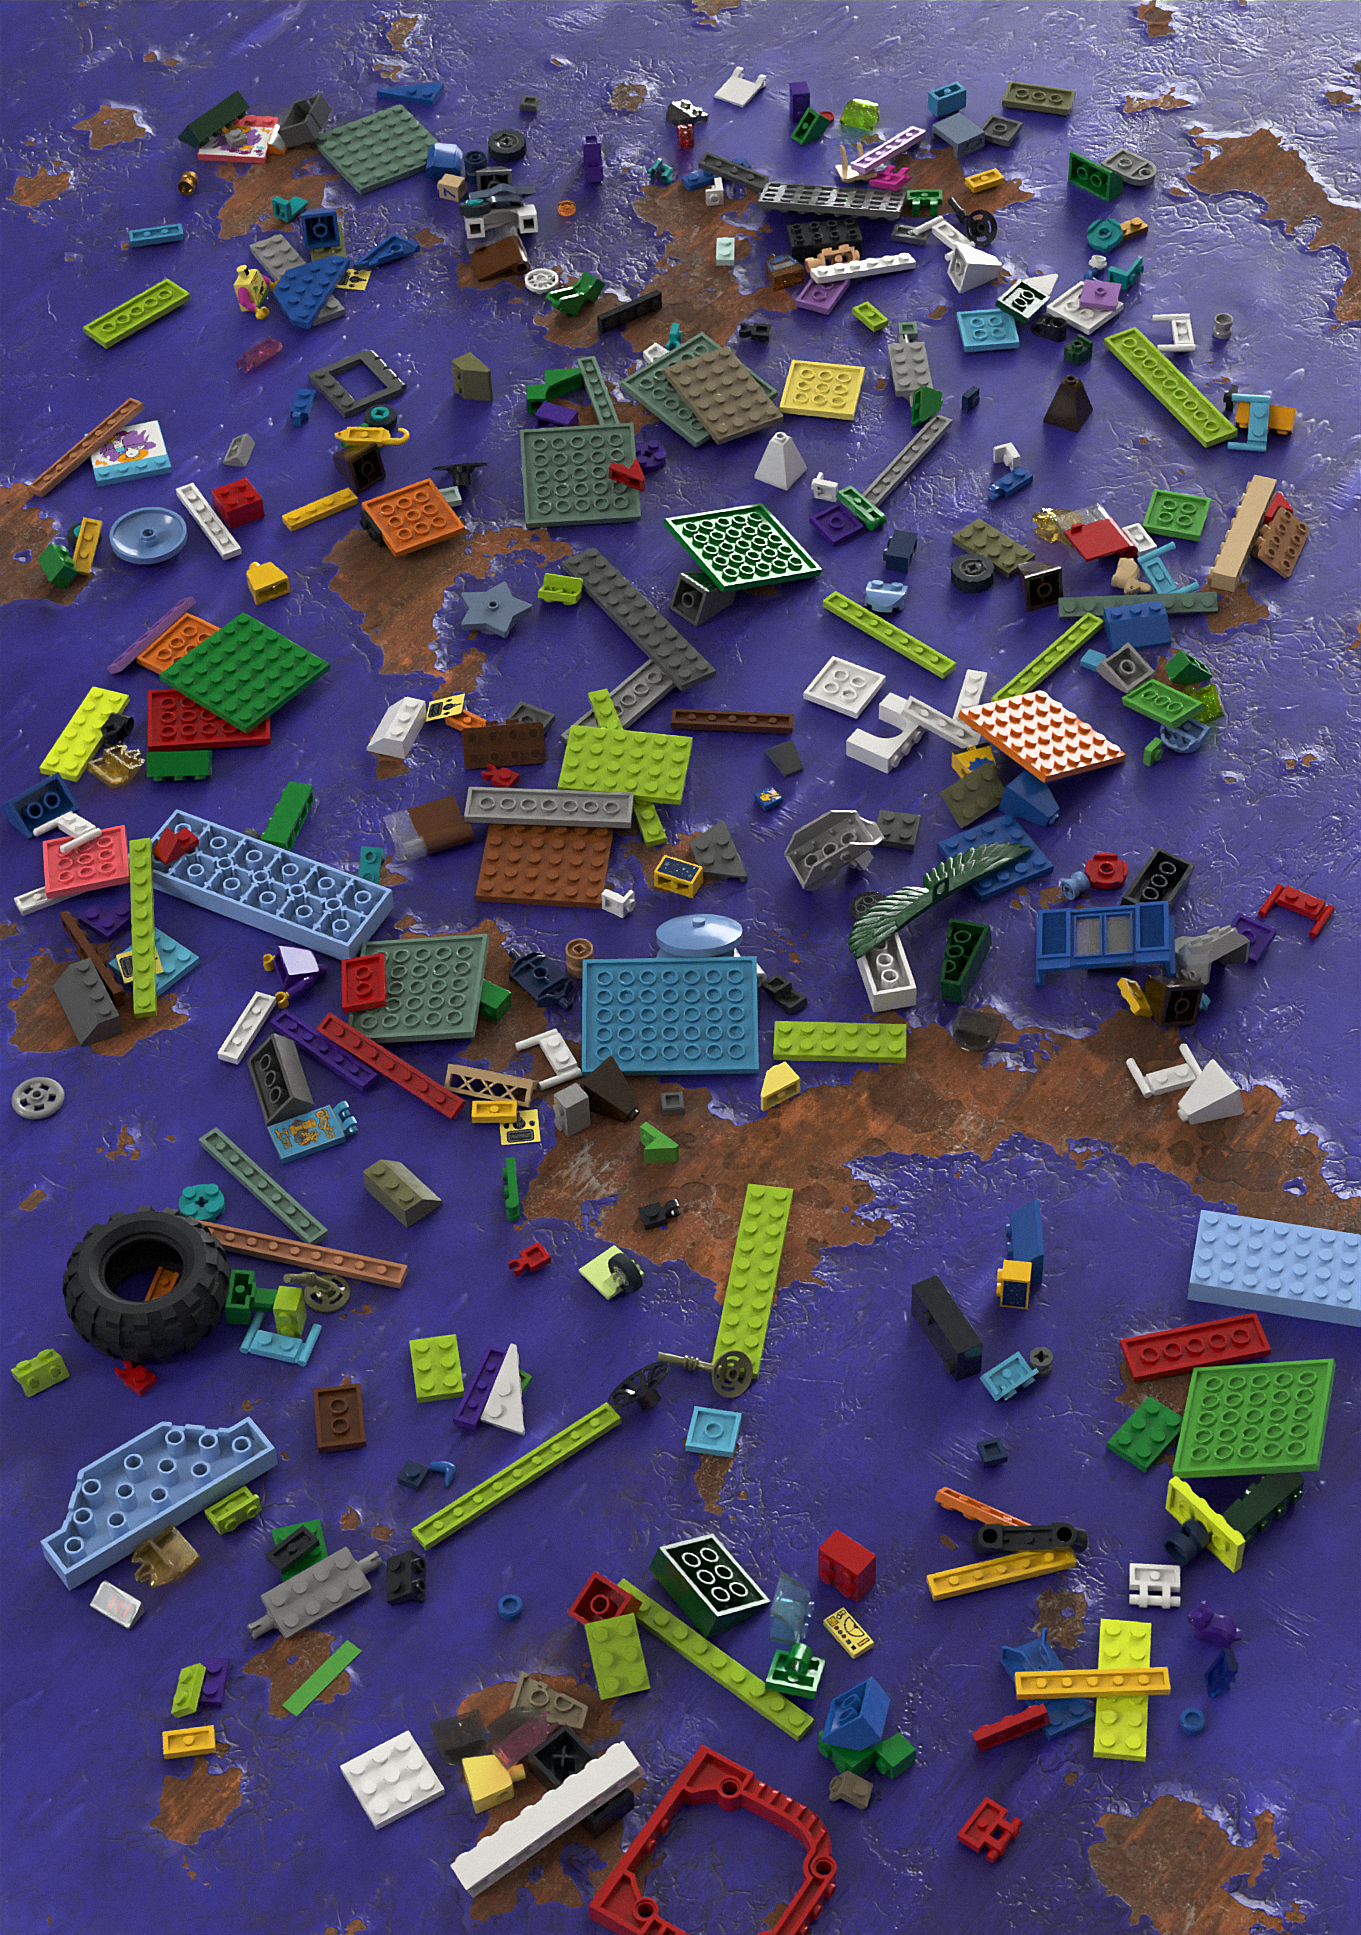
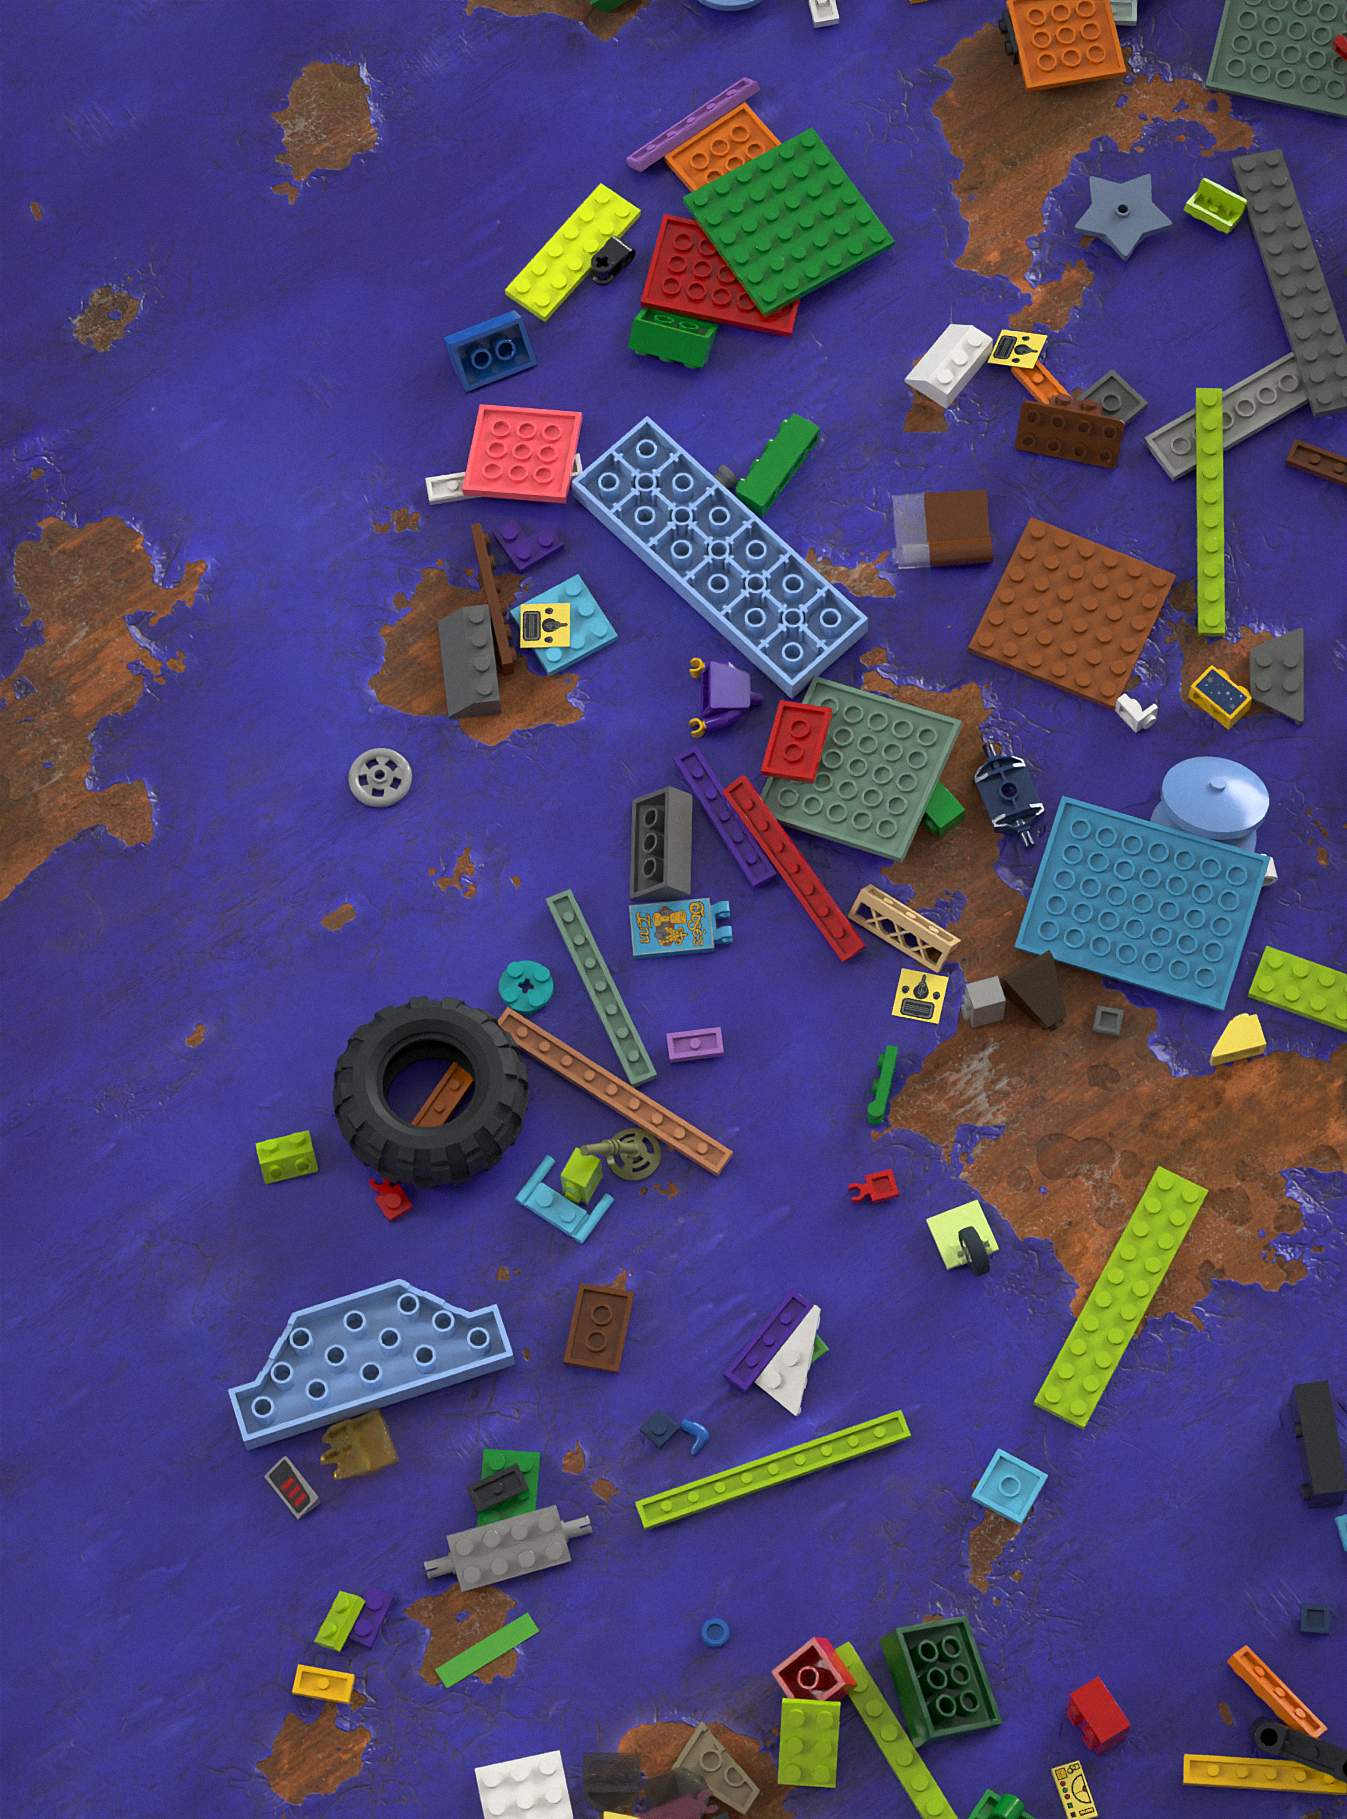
camera: 20 degrees right, 20 degrees up
white plate [33,811,102,853] -> none
clear yellow plate [87,744,145,789] -> none
lime plate [129,838,157,1019] -> none
red slope [153,827,199,865] -> none
lime bracket [204,1486,262,1535] -> none
white plate [217,991,277,1065] -> none
green brick [225,1269,277,1325] -> none
yellow torso [246,562,290,605] -> none
teal bracket [358,846,386,885] -> none
olive slope [362,1159,443,1228] -> none
black bracket [387,1550,427,1606] -> none
lime plate [409,1334,464,1403] -> none
light grey plate [464,787,634,828] -> none
yellow plate [471,1100,517,1123] -> none
red plate [481,764,520,788] -> none
white plate [515,1029,582,1091] -> none
lime plate [558,725,693,805] -> none
medium nougat wheel [565,938,594,979] -> none
black wheel [608,1361,670,1411] -> none
black plate [638,1199,680,1231] -> none
bright green slope [640,1122,679,1163] -> none
olive dish [657,1350,753,1398] -> none
pearl dark grey slope [761,974,808,1015] -> none
clear light blue slope [770,1572,814,1646] -> none
none -> medium lavender plate [666,1027,724,1063]

